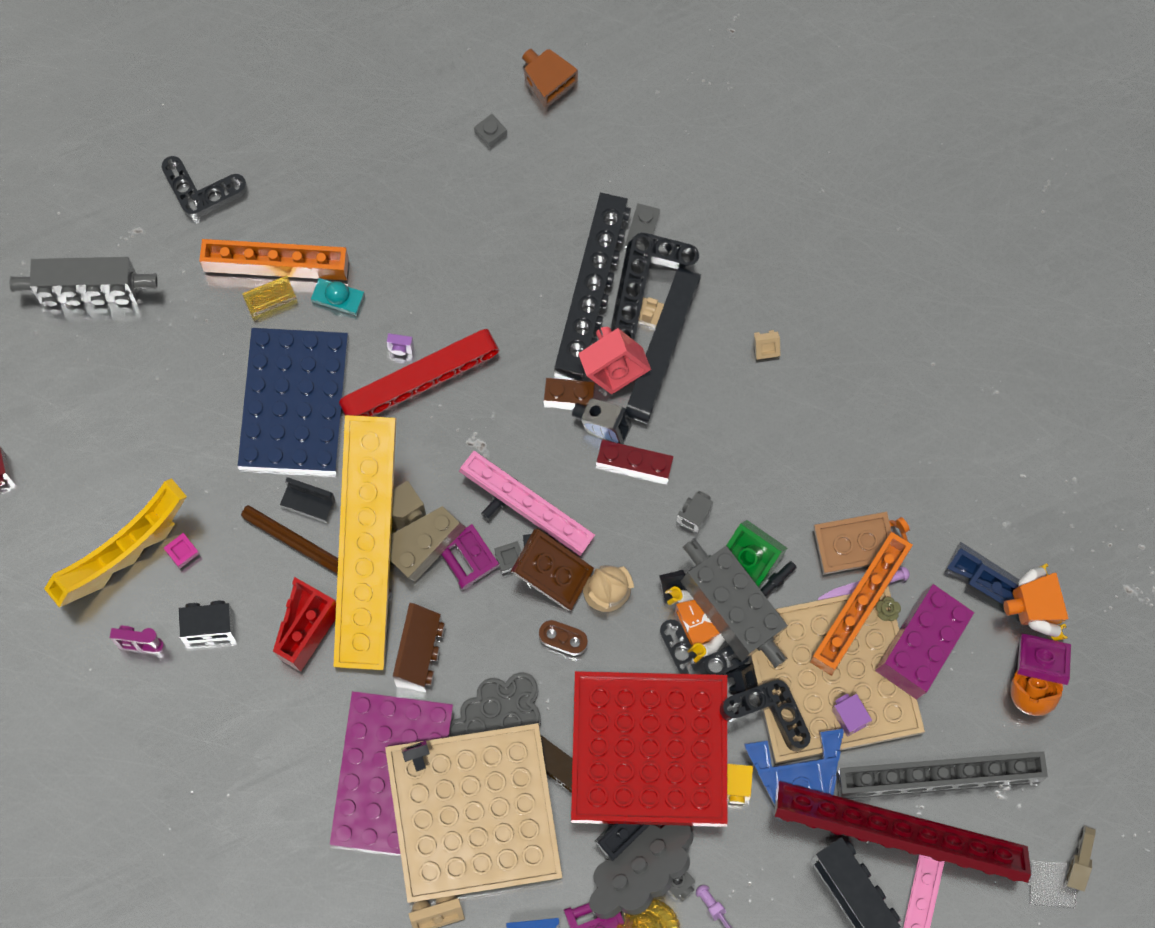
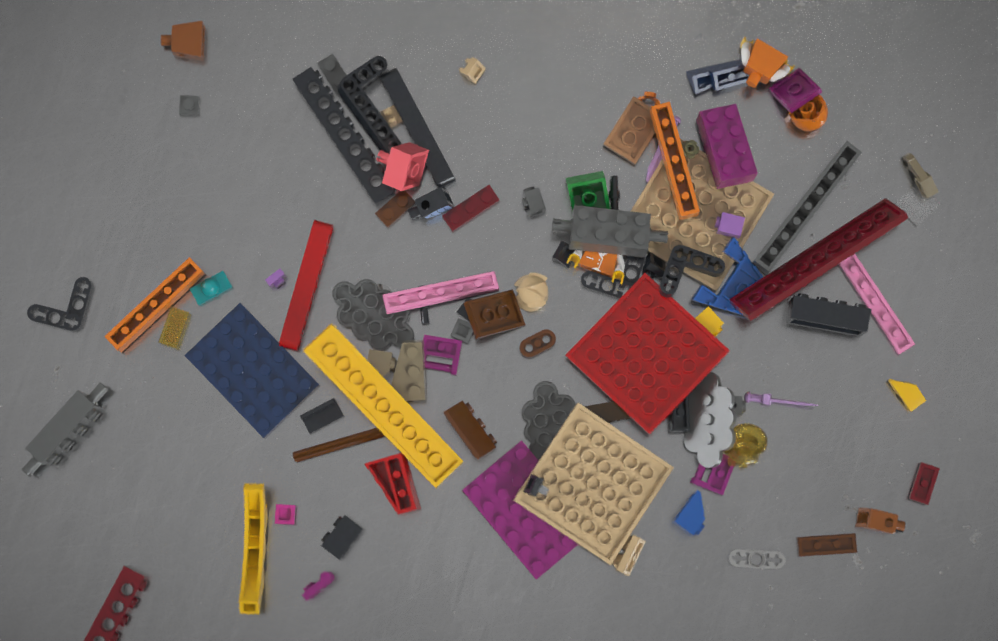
camera: 45 degrees left, 10 degrees up
none -> dark grey plate [332,279,414,350]

